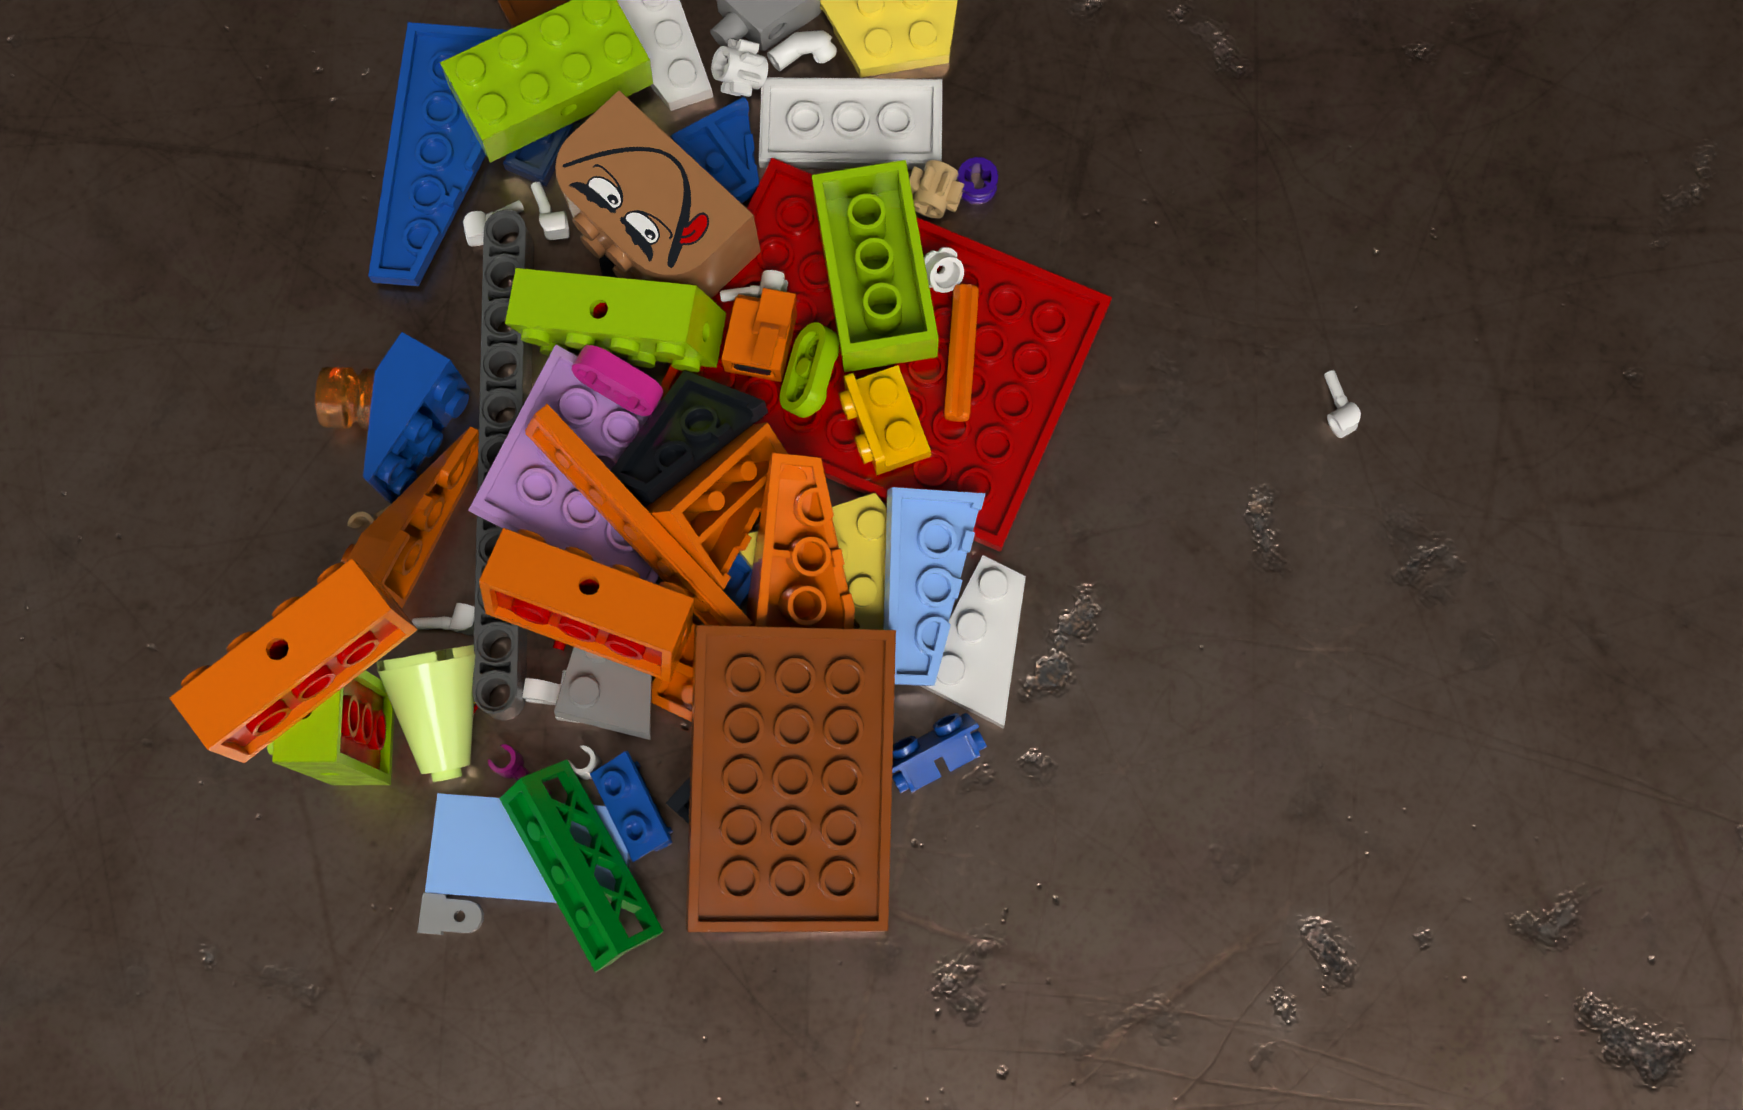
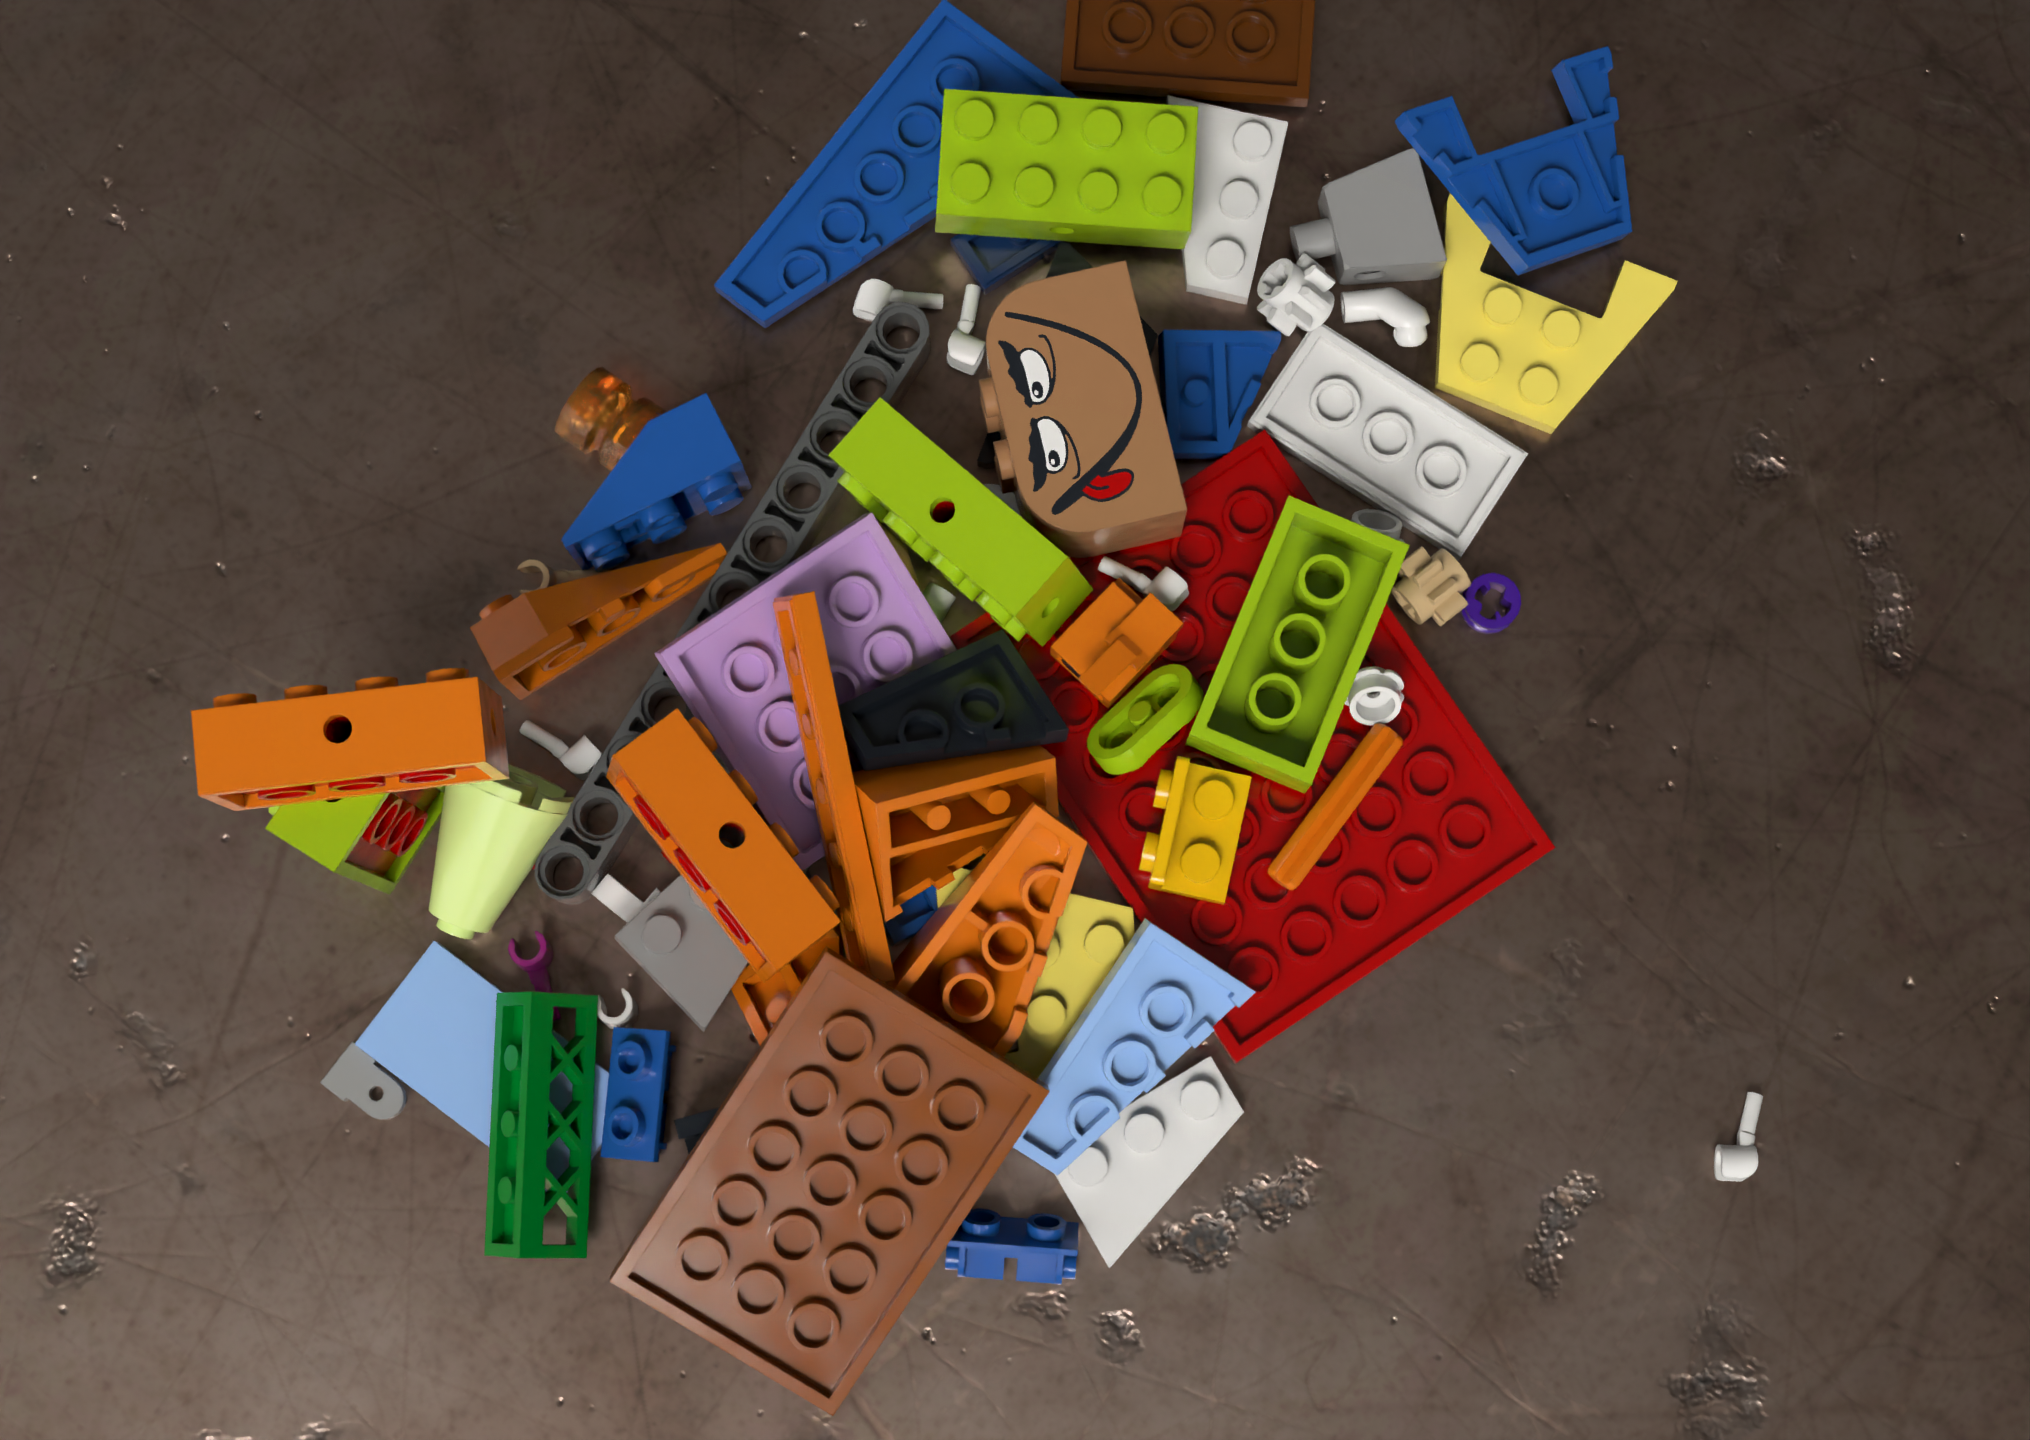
camera: 30 degrees right, 5 degrees up
dark pink beam [571,345,663,416] -> none

